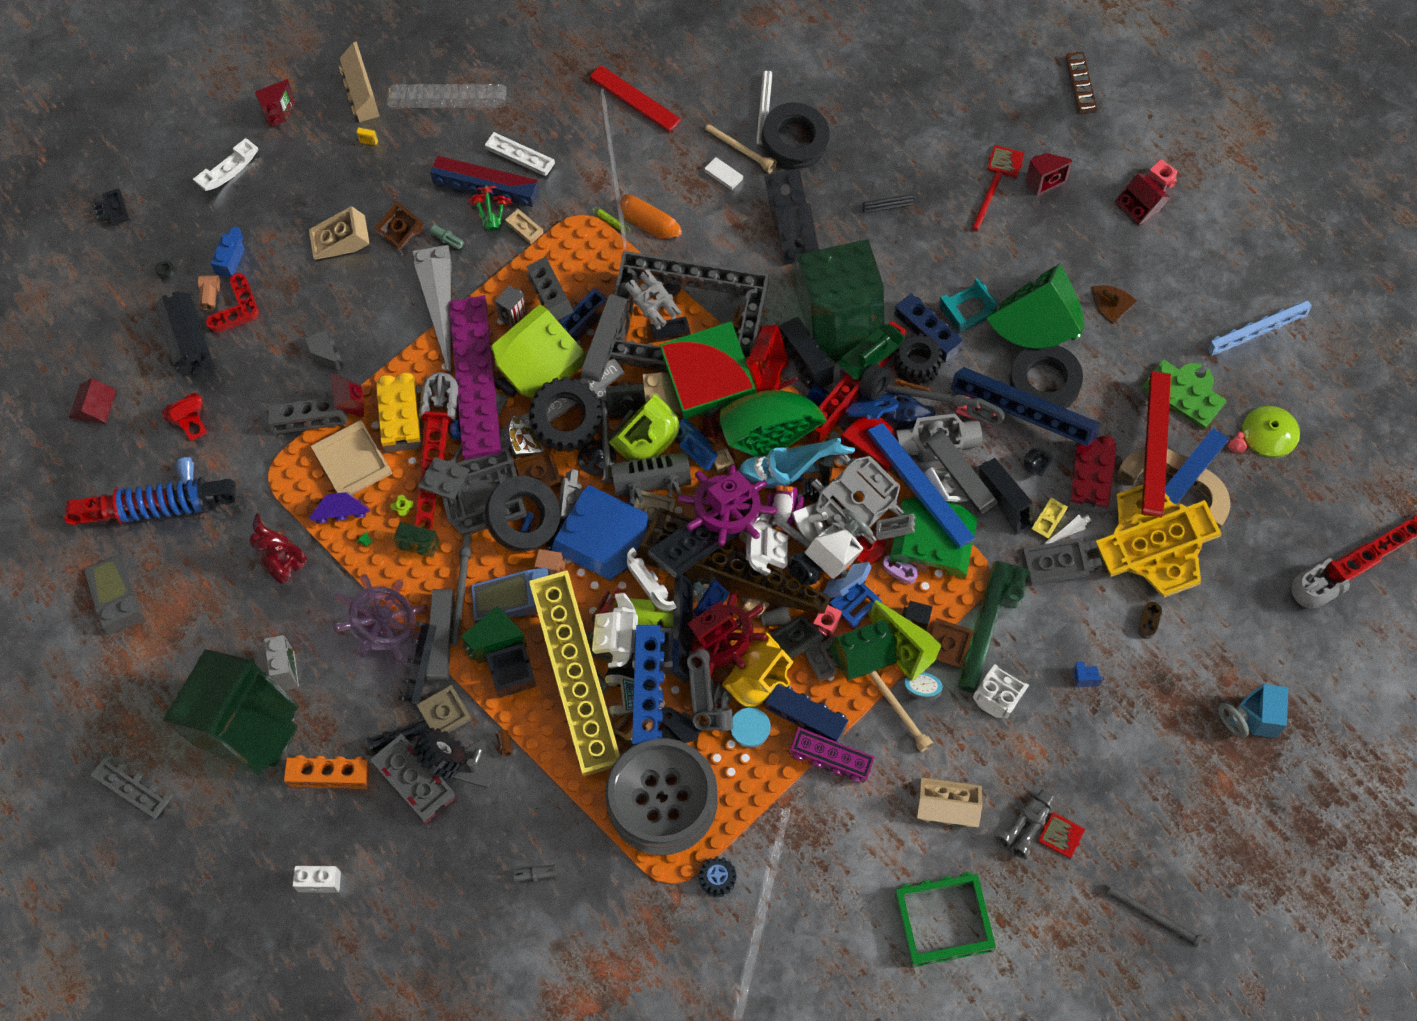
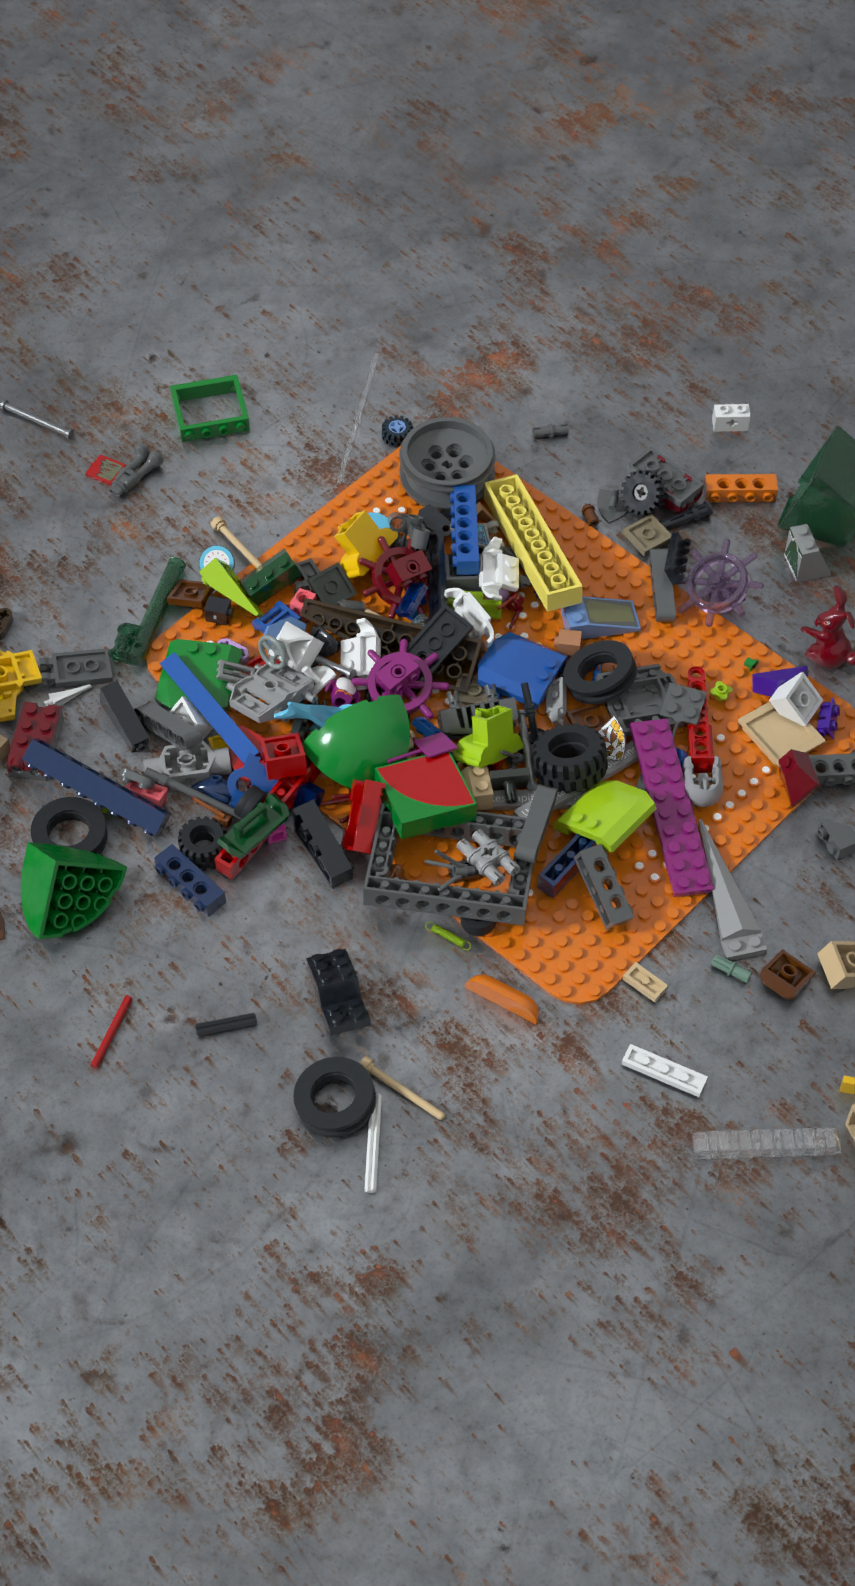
camera: 175 degrees right, 10 degrees down
yellow piece [377,373,422,453] -> none
clear green brick [393,522,440,557] -> none
brick [430,155,539,207] -> none
dark grey bar [450,534,471,647] -> none
dark green slope [461,606,527,664] -> none
plant [467,185,512,231] -> none
black piece [485,643,537,698] -> none
dark grey brick [495,285,527,327] -> none
red tile [590,65,681,133] -> none
lime piece [593,207,630,234] -> none
clear piece [601,89,627,250] -> none
white tile [704,157,743,191] -> none
dark blue brick [766,685,849,743] -> none
magenta brick [788,728,875,784] -> none
clear green windscreen [790,239,884,363] -> none
tan slope [917,777,982,828] -> none
teal panel [939,278,998,333] -> none
white slope [973,664,1029,718] -> none
piece [987,145,1025,178] -> none
black piece [1024,448,1053,476] -> none
dark red slope [1026,153,1073,196] -> none
light yellow slope [1032,498,1068,539] -> none
blue panel [1073,662,1102,687] -> none
none -> red slope [260,733,307,781]
none -> magenta piece [387,732,458,763]
none -> dark grey plant [425,849,475,892]
none -> white slope [769,672,823,726]
none -> dark purple hinge [817,698,840,739]

